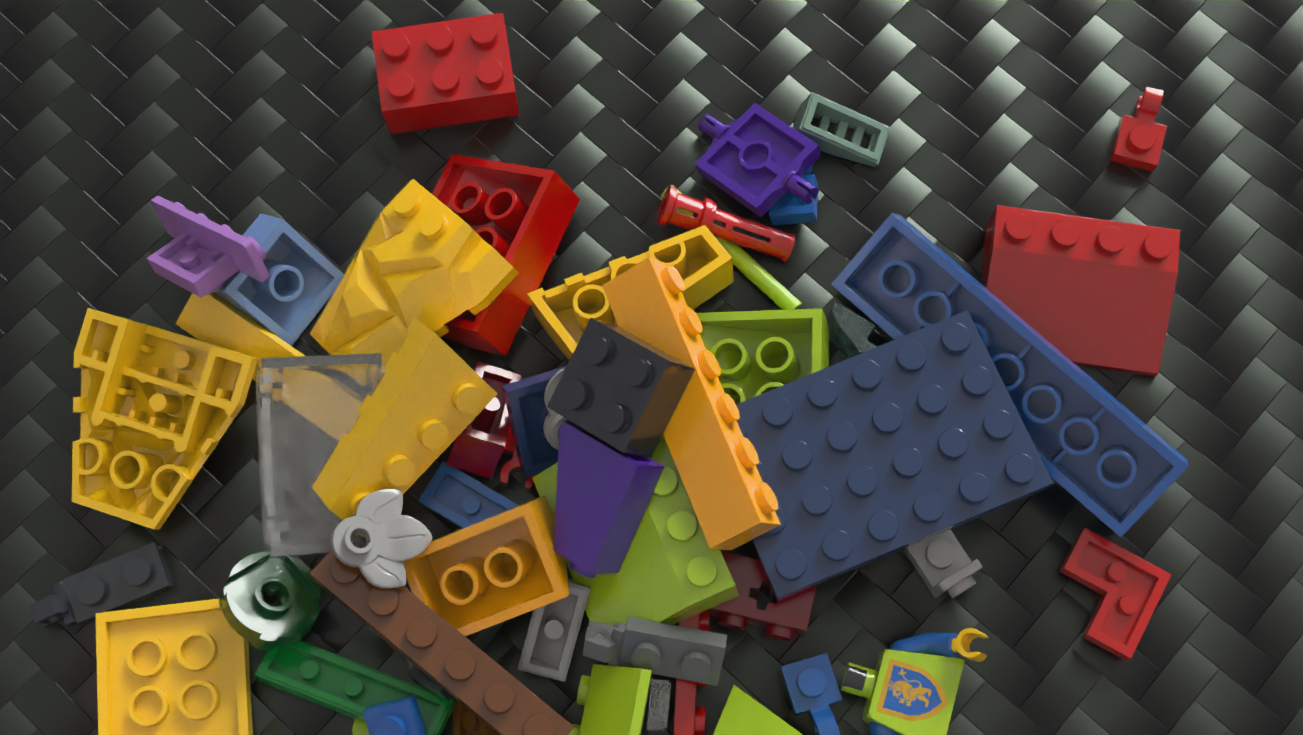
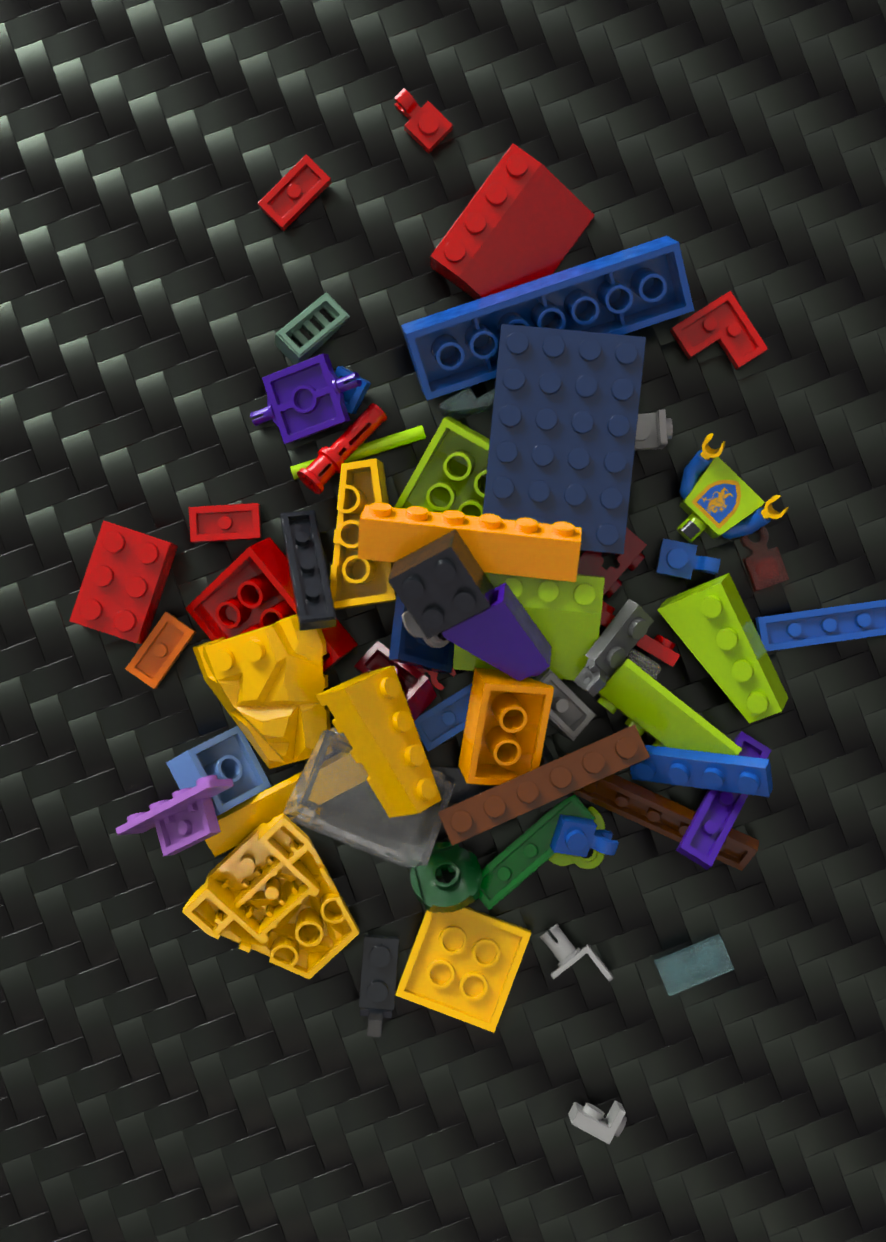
camera: 60 degrees left, 15 degrees up
light grey plate [331,489,432,589] -> none
none -> orange plate [125,612,196,689]
none -> red plate [189,503,262,543]
none -> red plate [257,154,332,231]
none -> black tile [280,510,336,631]

